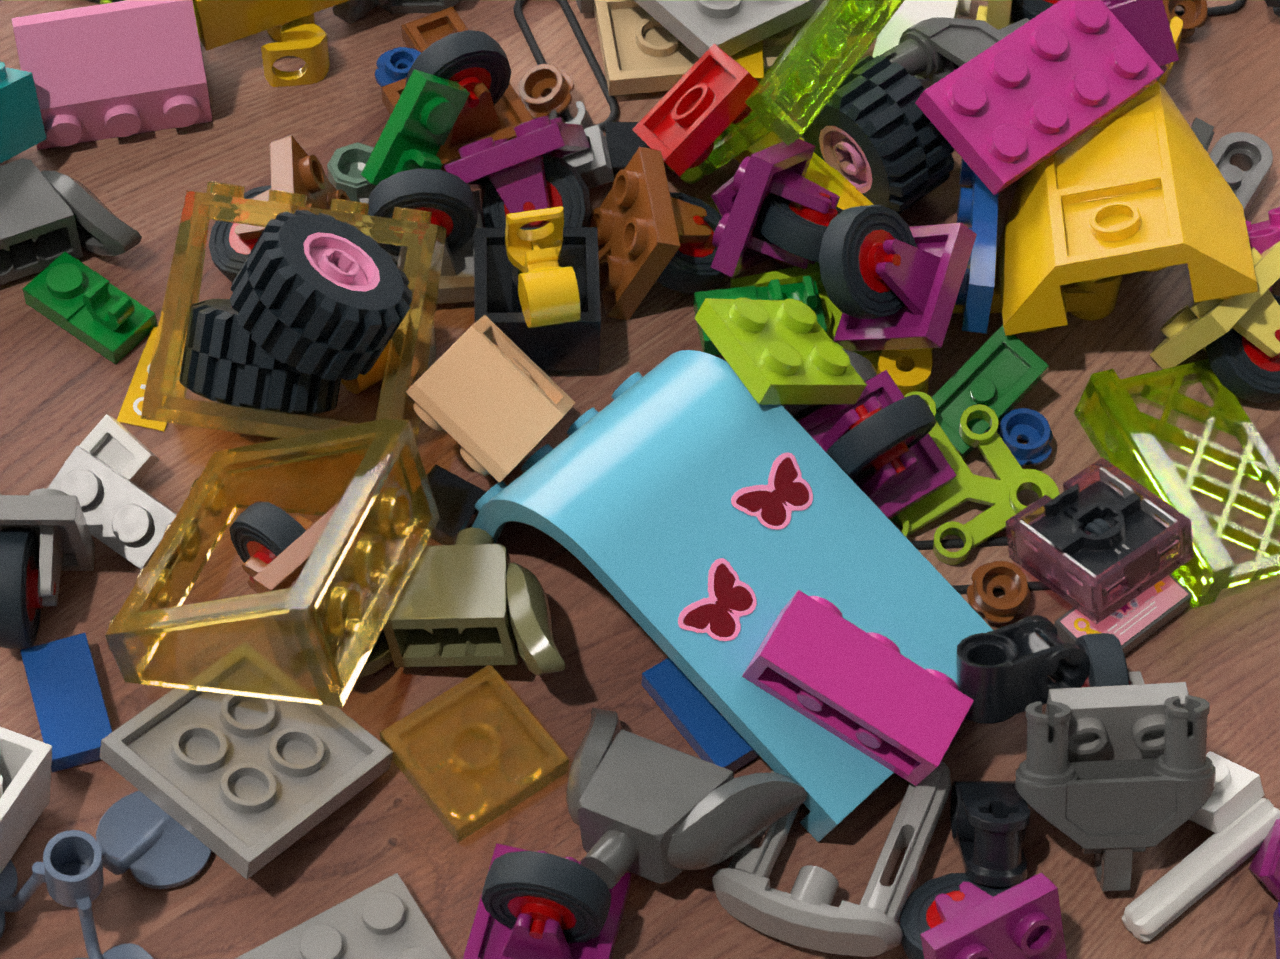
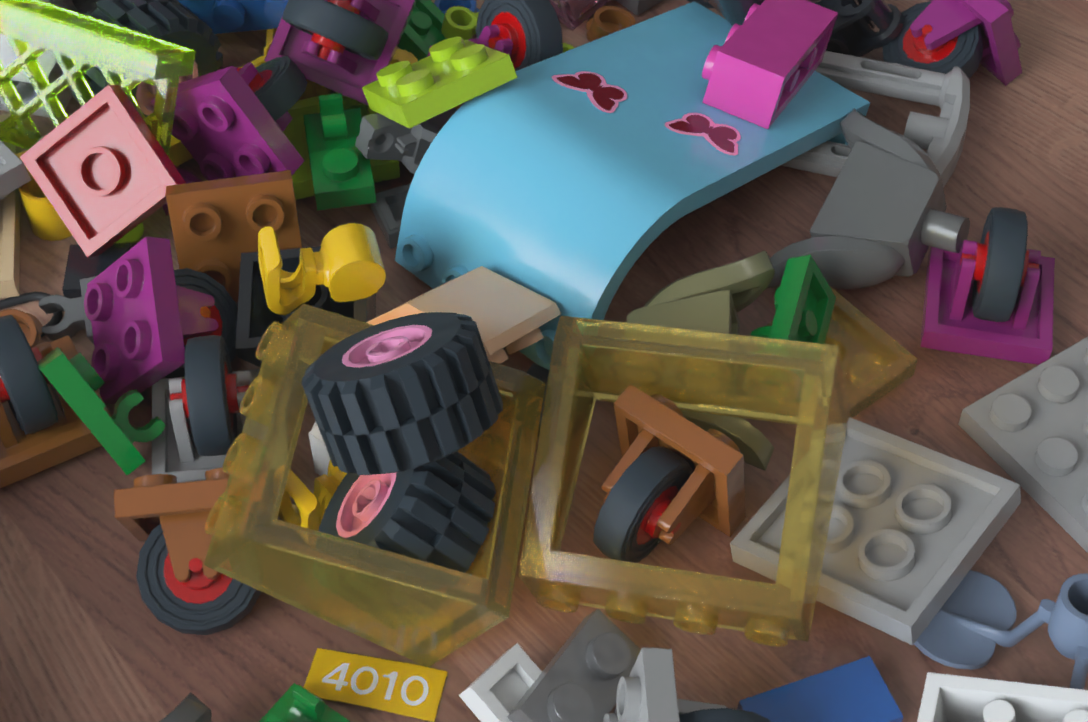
camera: 90 degrees left, 5 degrees down
sand green tile [327,142,376,203] -> none
blue tile [641,657,759,772] -> none
none -> green plate [743,254,836,395]

